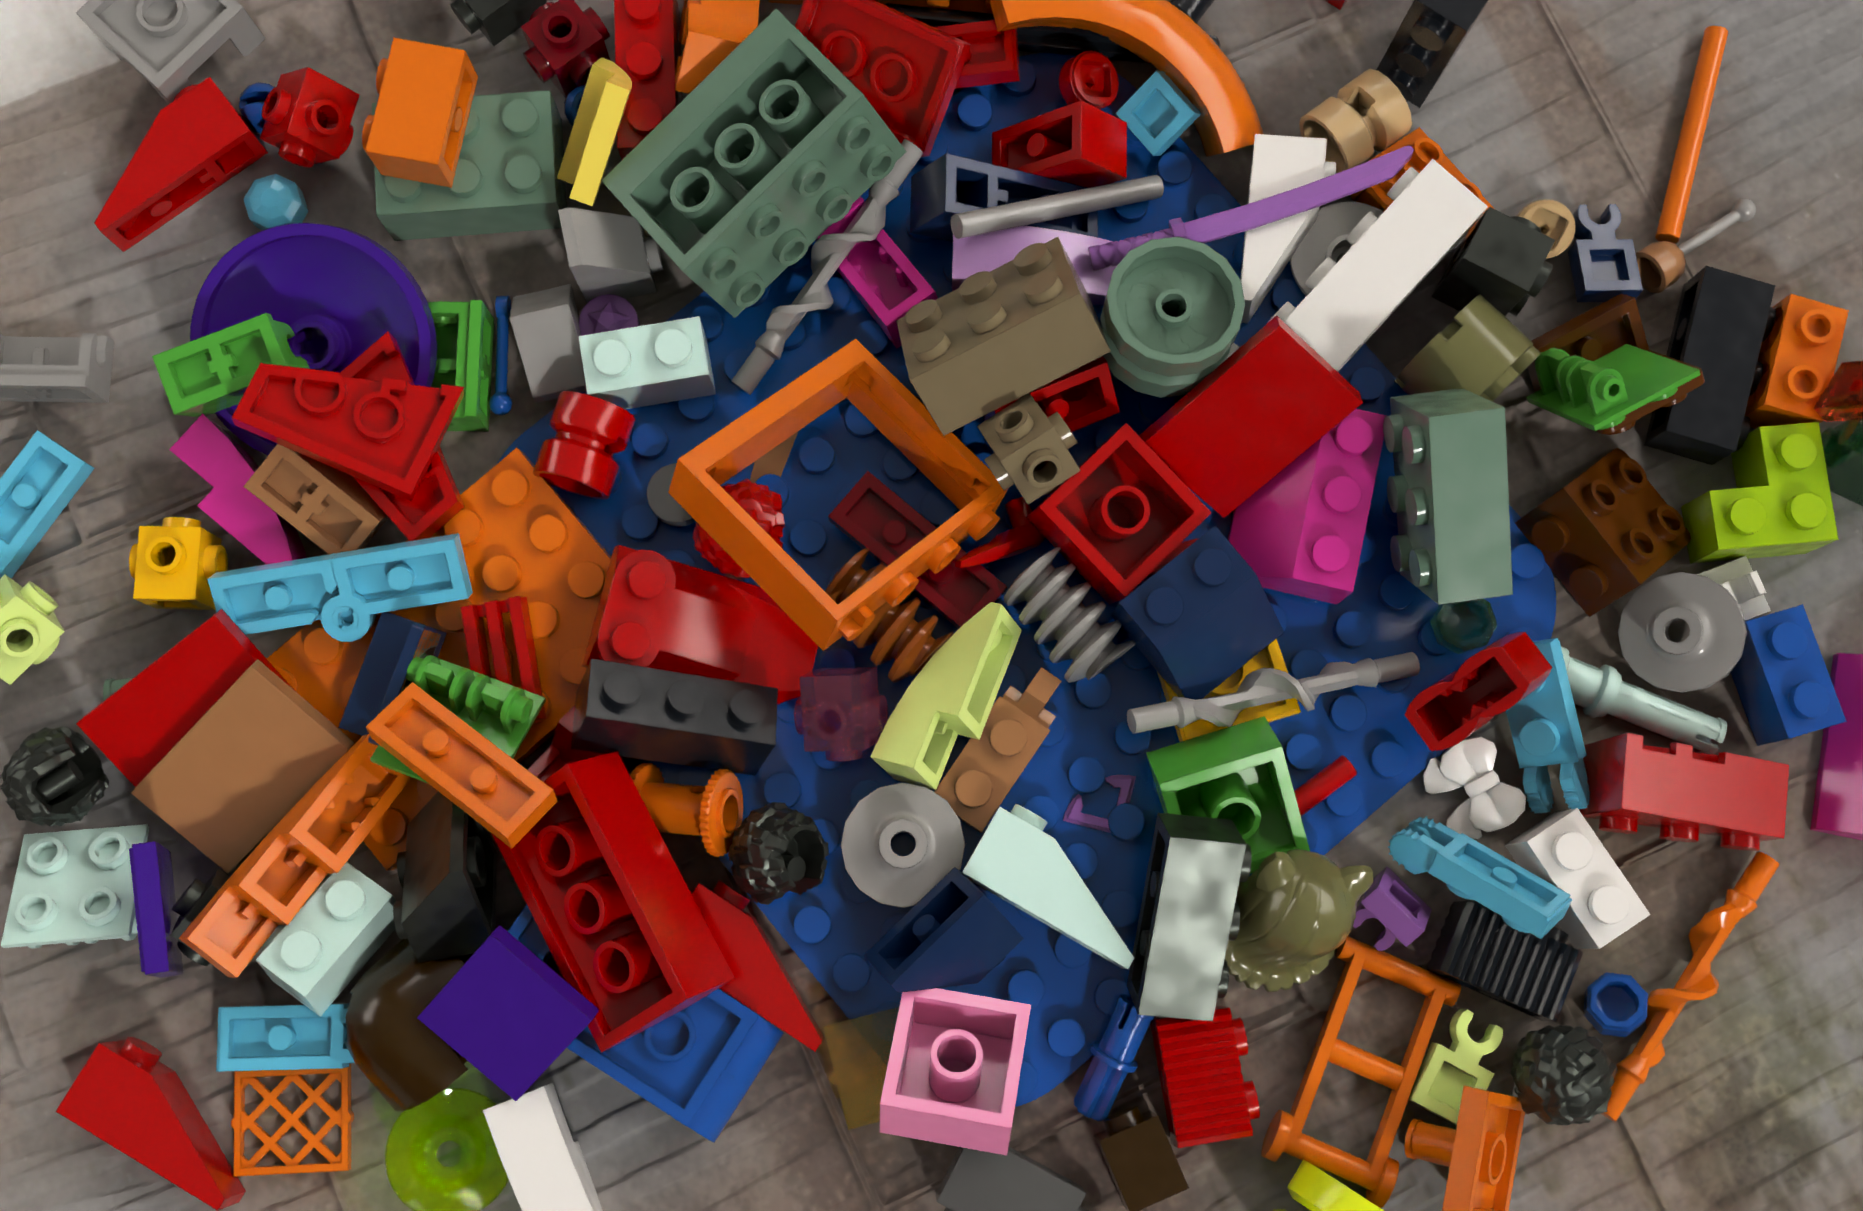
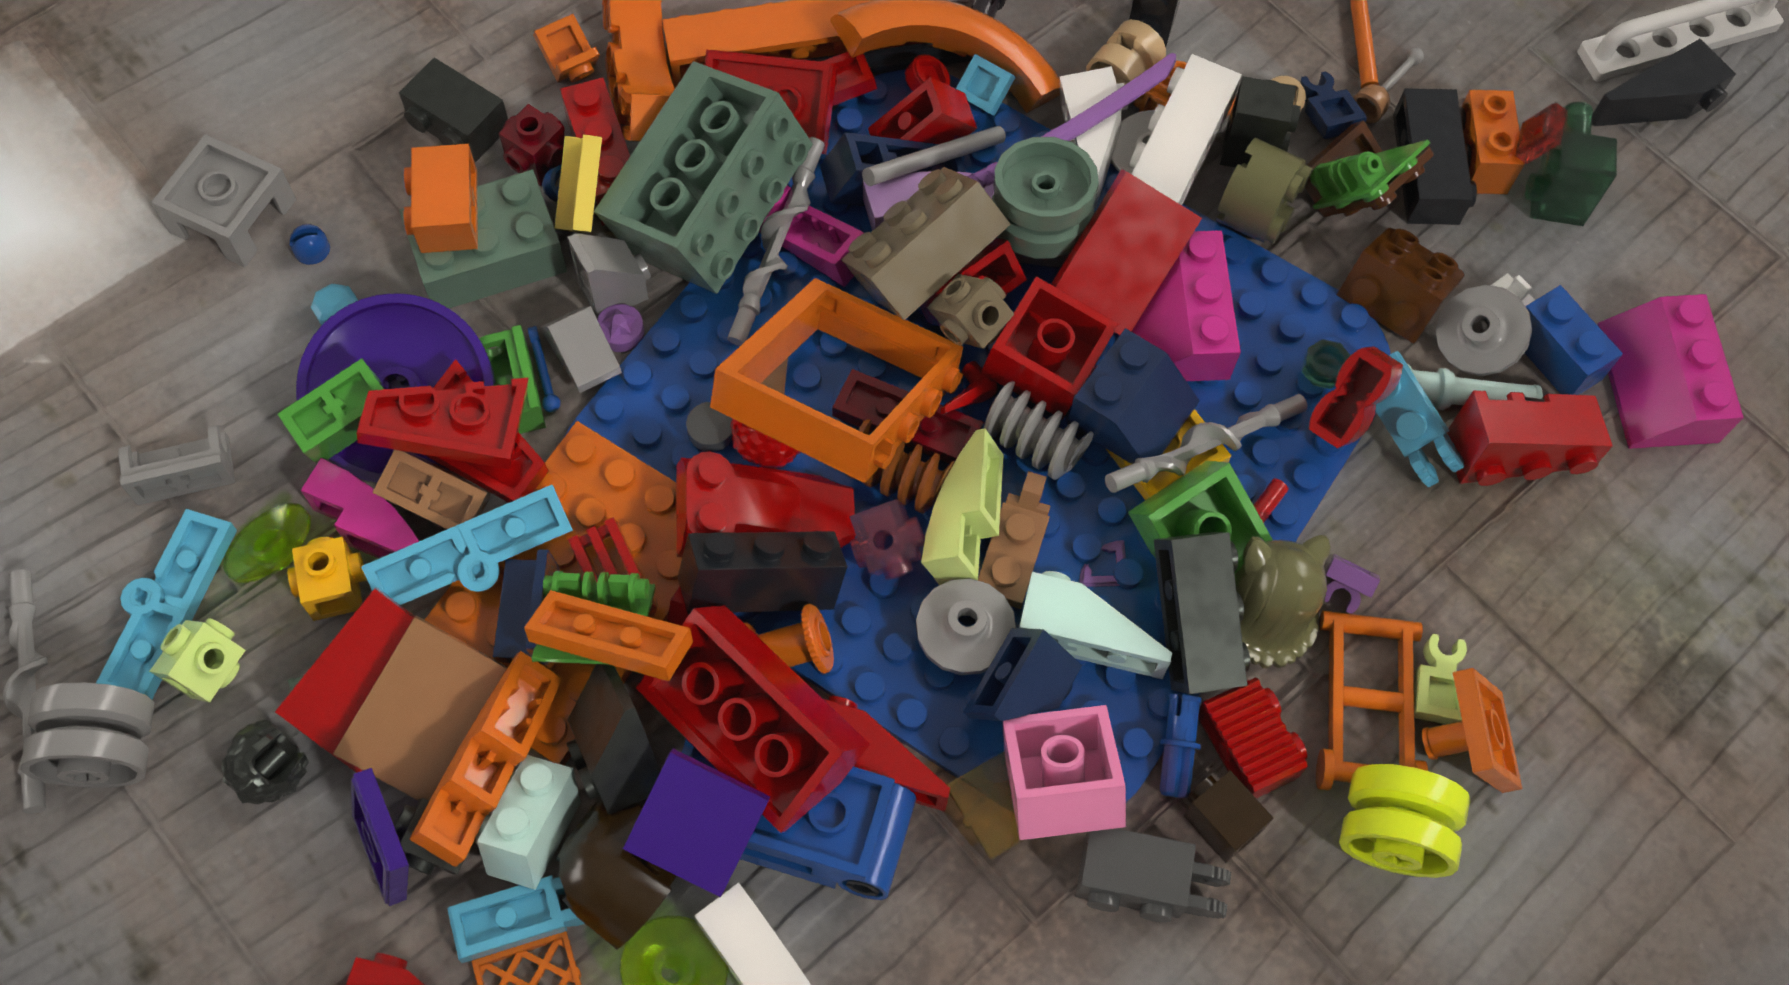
camera: 15 degrees left, 15 degrees down
light aqua hinge [1,824,149,949] -> none
red slope [94,77,268,252] -> none
red brick [260,67,360,168] -> none
red wheel [533,391,636,500] -> none
light aqua brick [578,316,716,409] -> none
pearl dark grey piece [728,802,829,905] -> none
sand green brick [1383,389,1513,605] -> none
medium azure hinge [1388,816,1572,939] -> none
white piece [1423,736,1526,839] -> none
black brick [1427,900,1583,1022] -> none
white brick [1505,808,1650,949] -> none
pearl dark grey piece [1510,1025,1616,1125] -> none
blue tile [1584,972,1648,1037] -> none
orange piece [1601,852,1780,1122] -> none
lime brick [1681,422,1839,564] -> none
none -> clear neon green dish [223,503,311,583]

